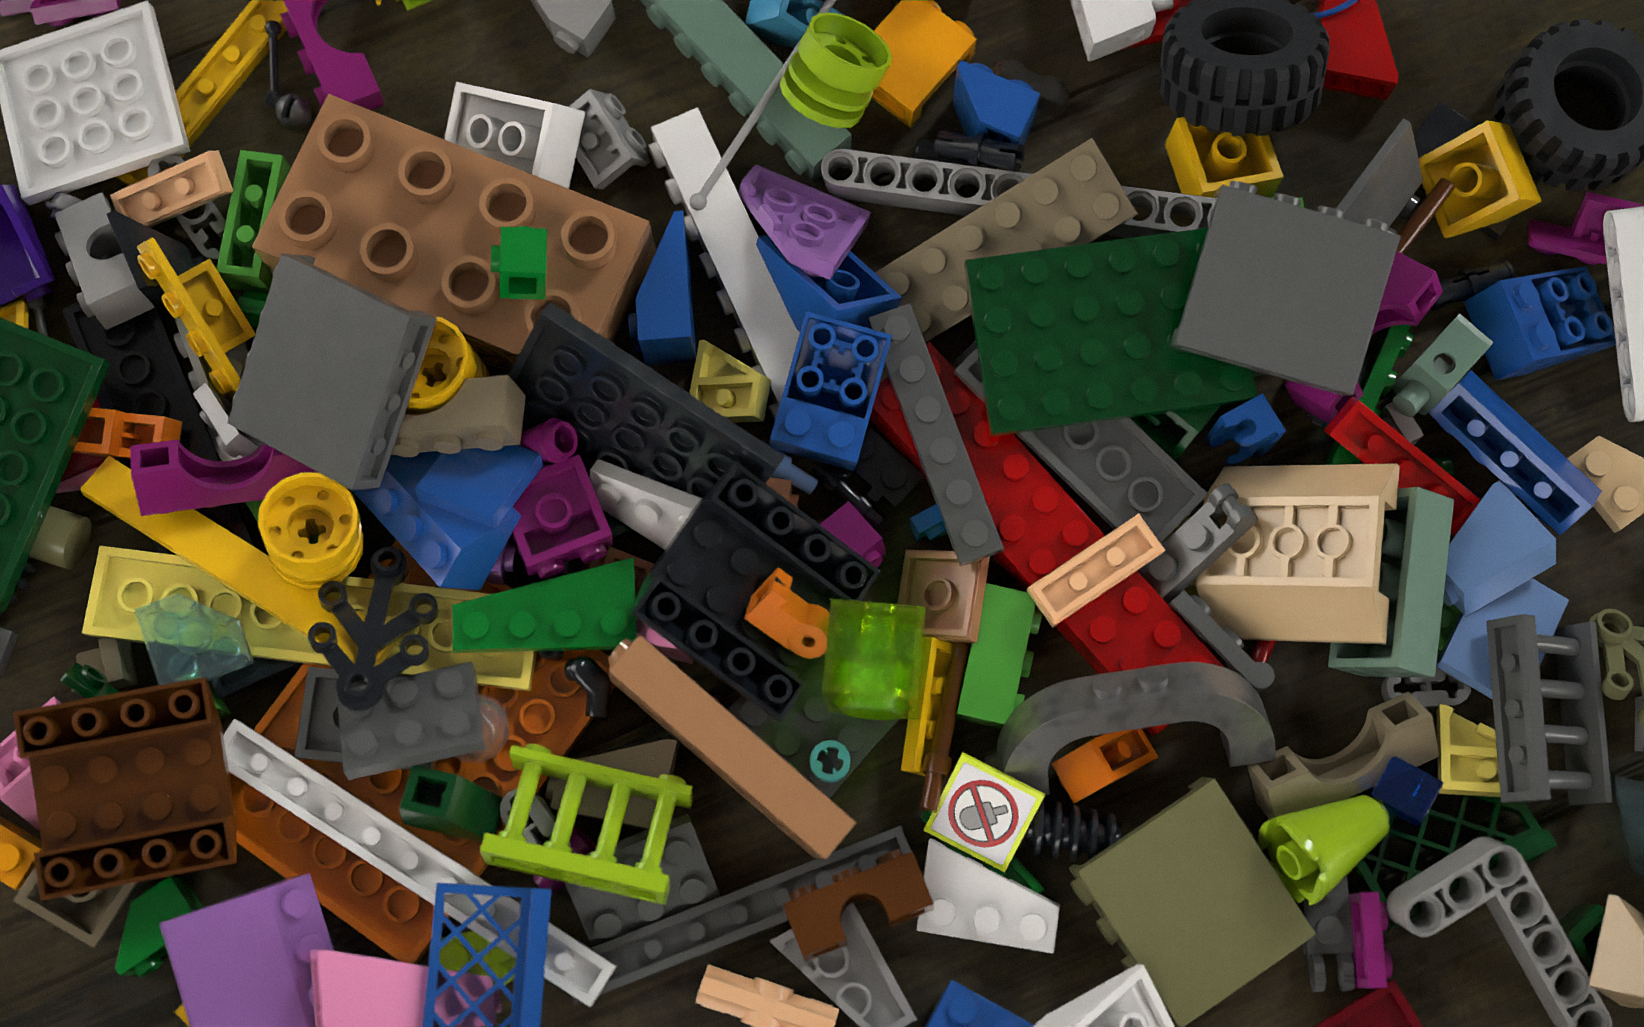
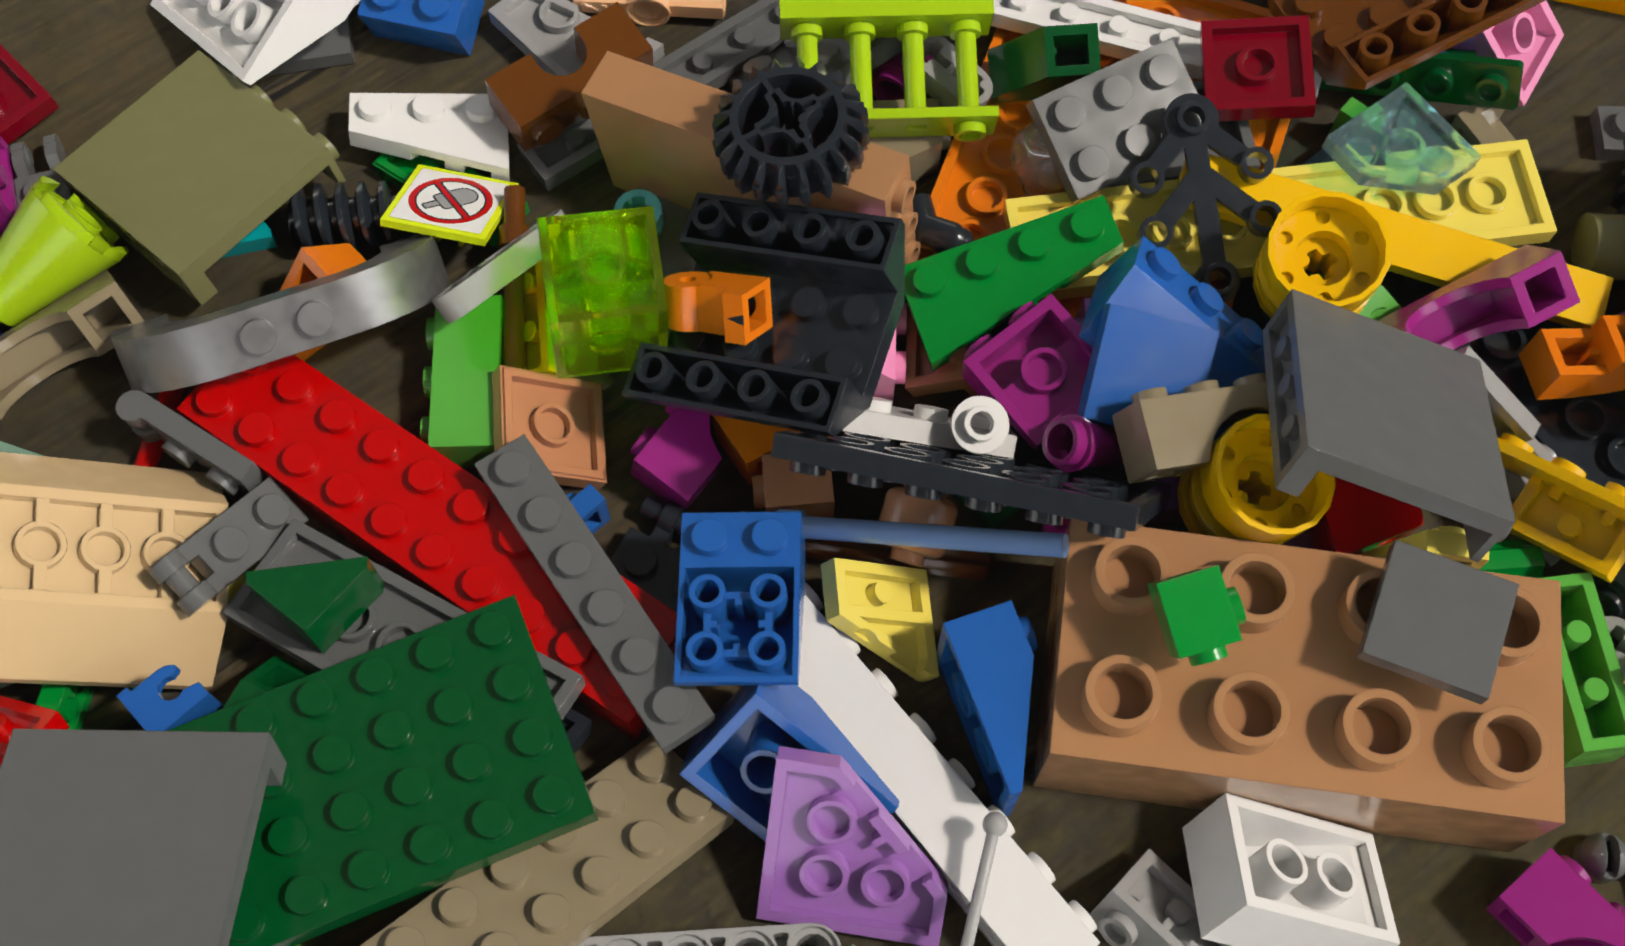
camera: 165 degrees right, 10 degrees down
light nougat tile [1027,514,1165,628] -> none
none -> dark green slope [246,556,384,654]
none -> beam [431,209,577,324]
none -> black gear [712,57,870,209]
none -> white plate [950,396,1010,455]
none -> dark red plate [1200,15,1316,121]
none -> dark grey tile [1356,540,1519,705]

